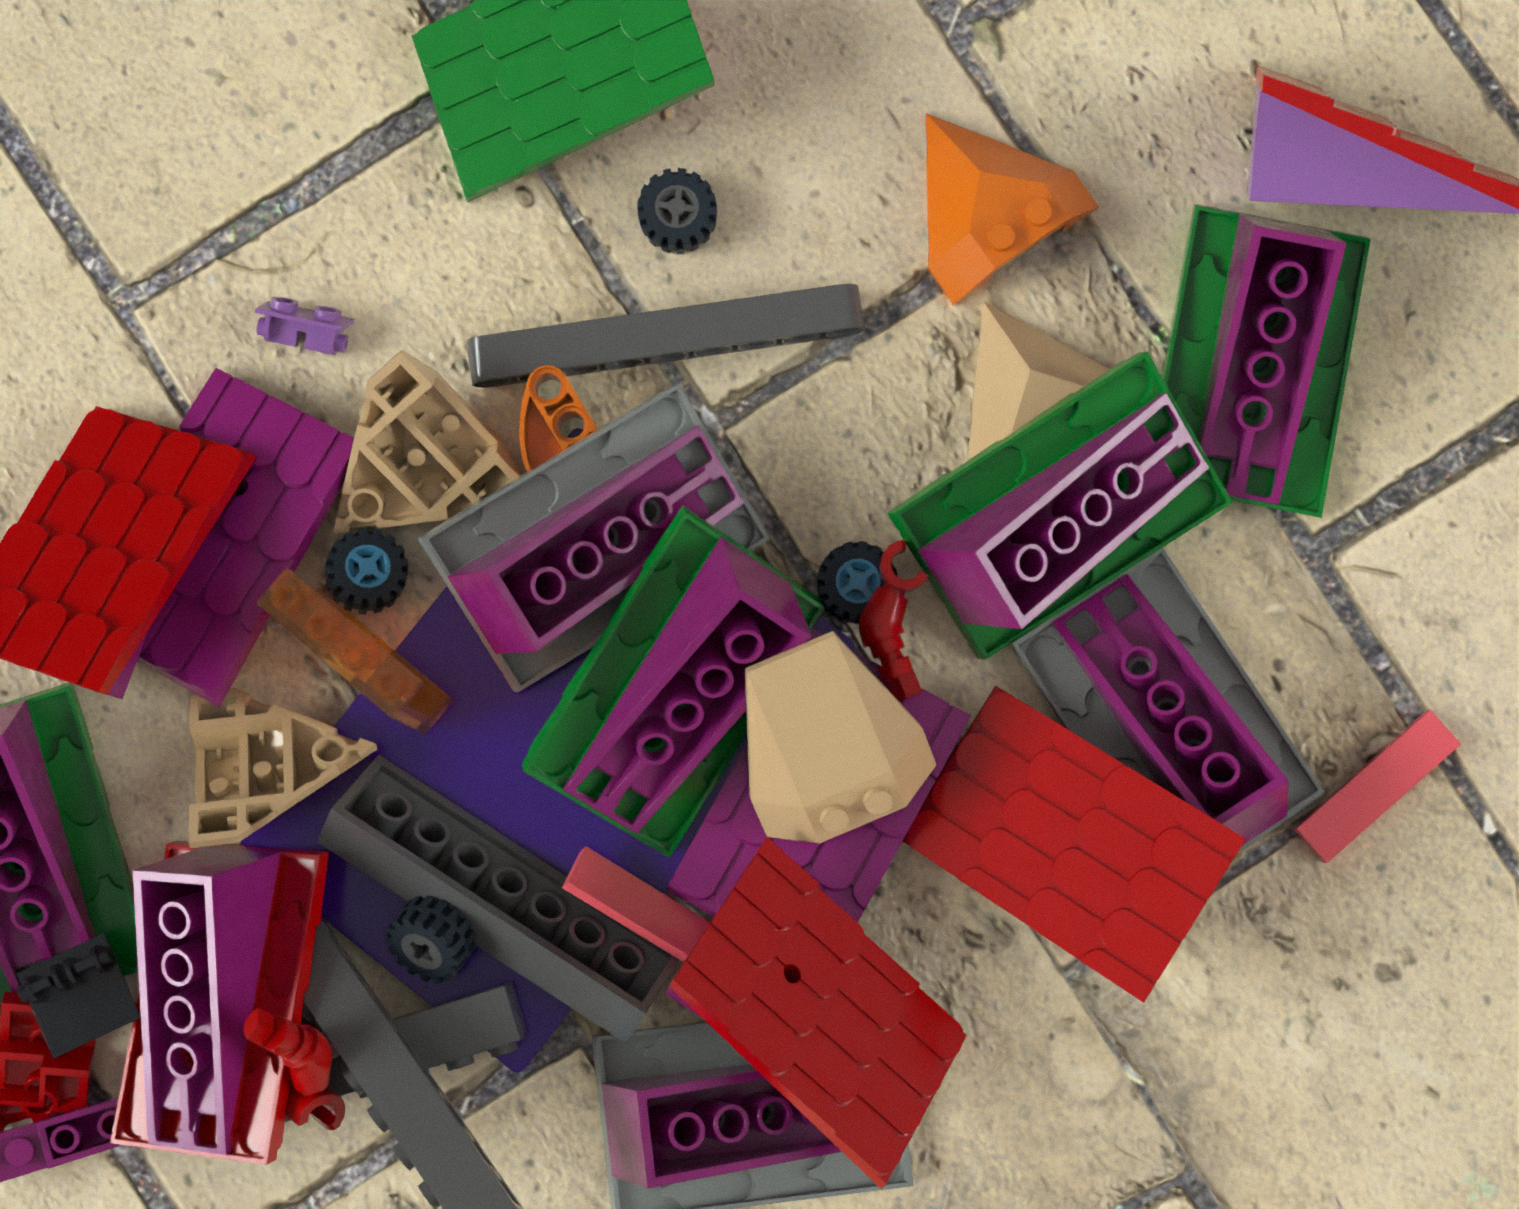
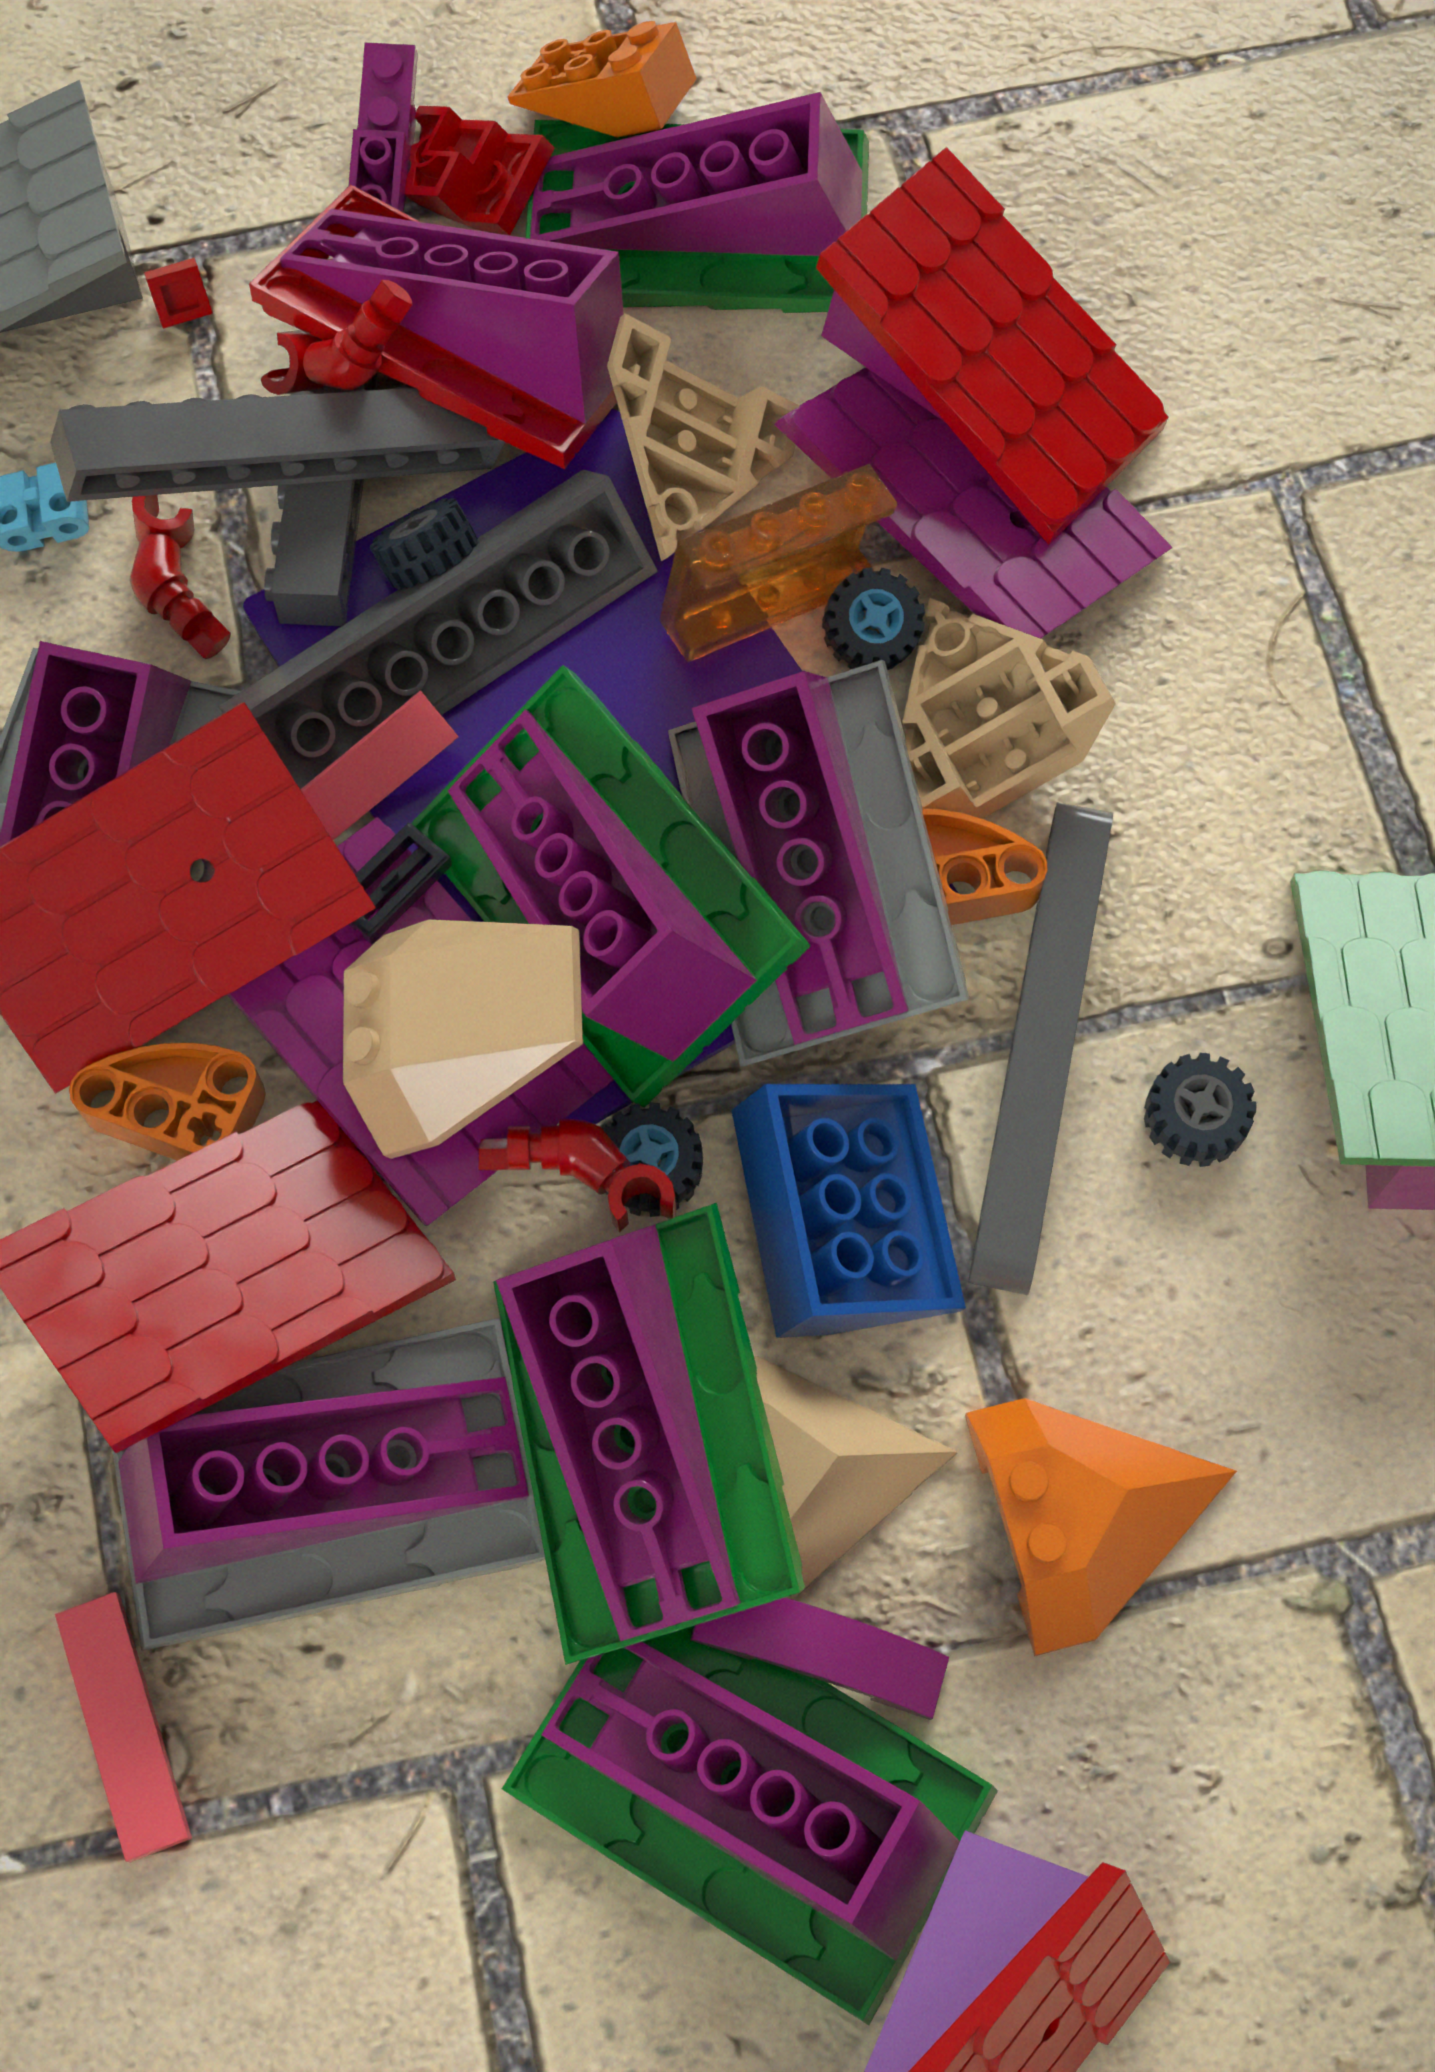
camera: 110 degrees right, 15 degrees down
black hinge [16,933,141,1059] -> none
medium lavender hinge [255,297,354,356] -> none
none -> orange beam [69,1043,266,1161]
none -> red piece [129,495,231,659]
none -> black tile [348,822,452,945]
none -> magenta slope [690,1597,949,1720]
none -> blue slope [731,1084,966,1338]

